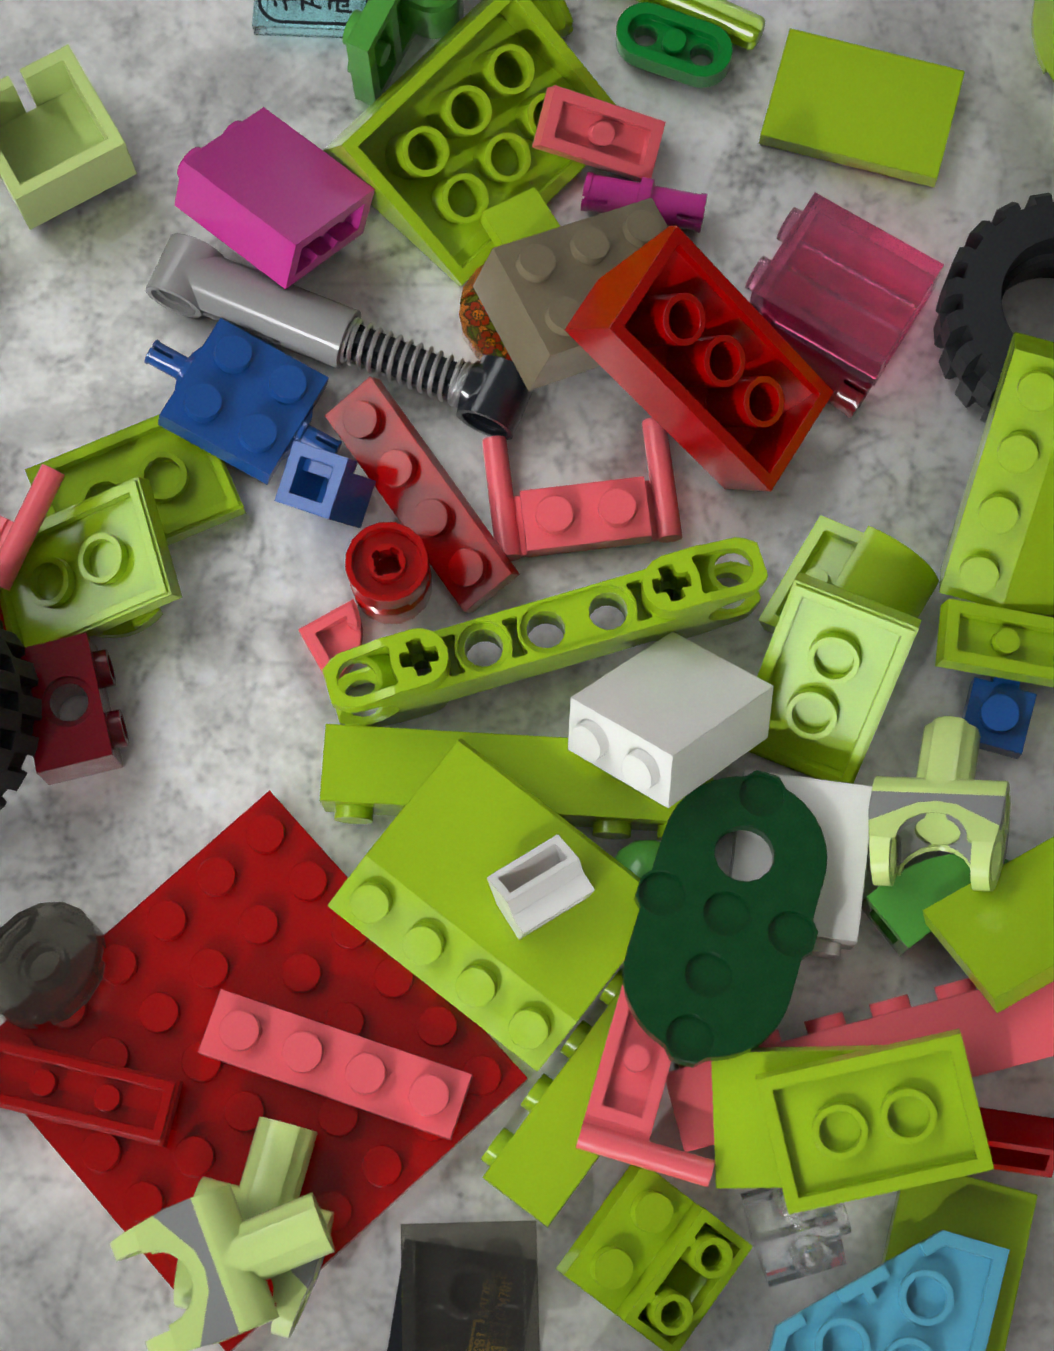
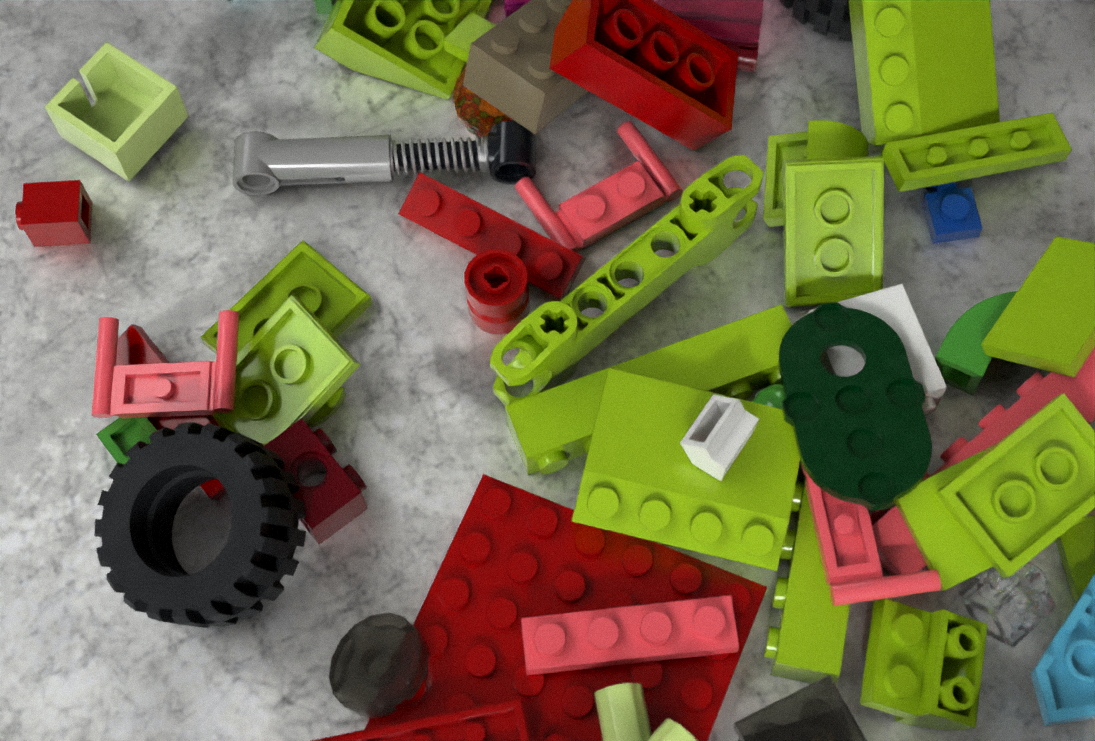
camera: 25 degrees left, 10 degrees down
blue plate [144,318,342,485] -> none
dark pink brick [174,107,375,289] -> none
blue brick [274,440,376,529] -> none
coral tile [298,599,363,679] -> none
white brick [568,631,774,808] -> none
yellowish green connector [868,716,1011,891] -> none

